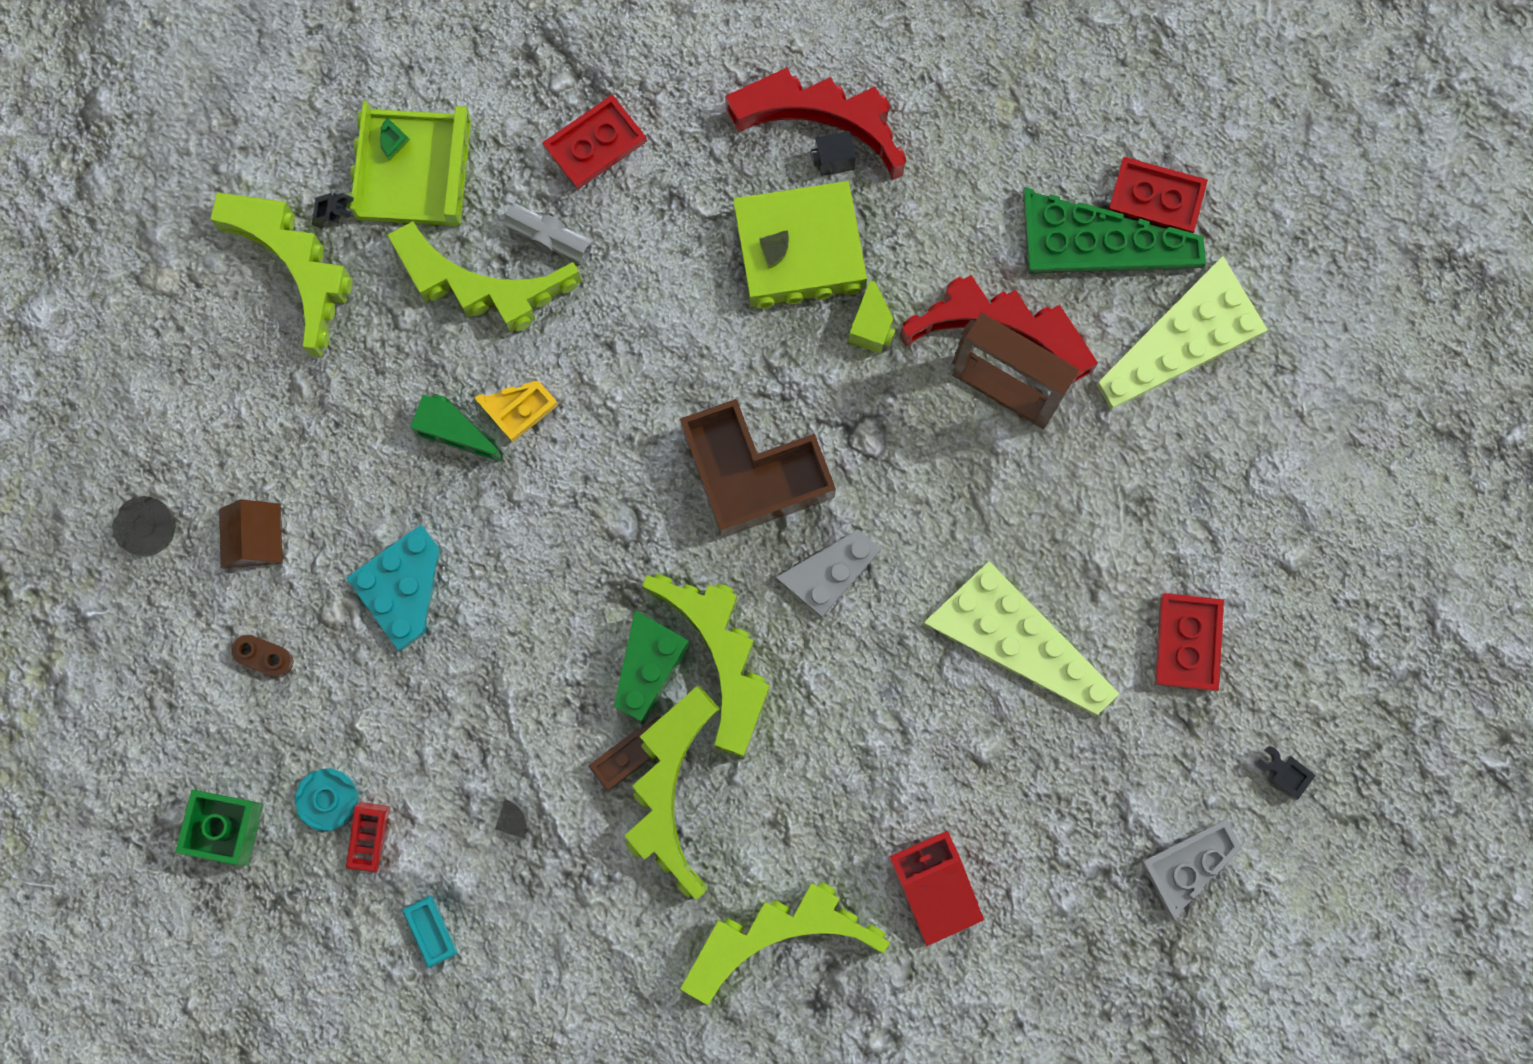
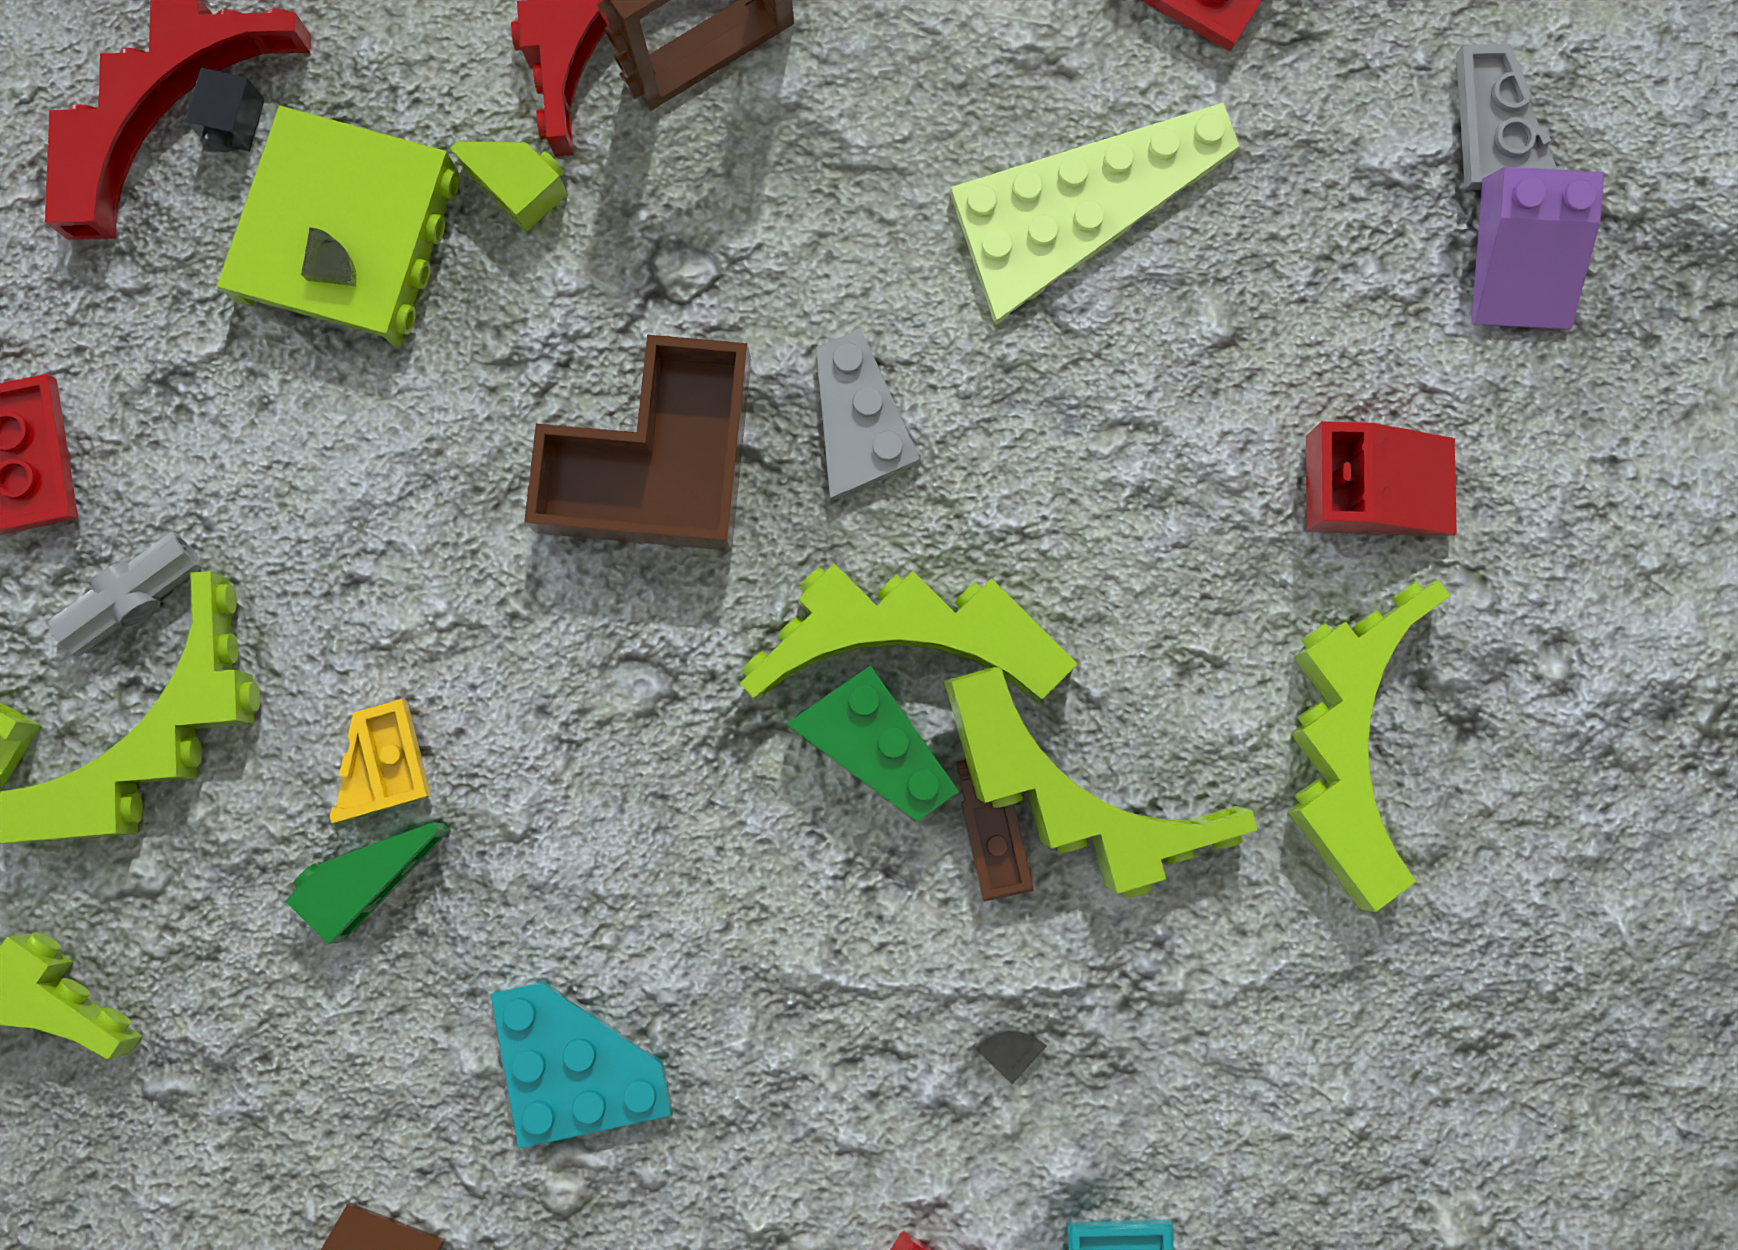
camera: 65 degrees left, 5 degrees up
none -> medium lavender slope [1471,167,1604,330]

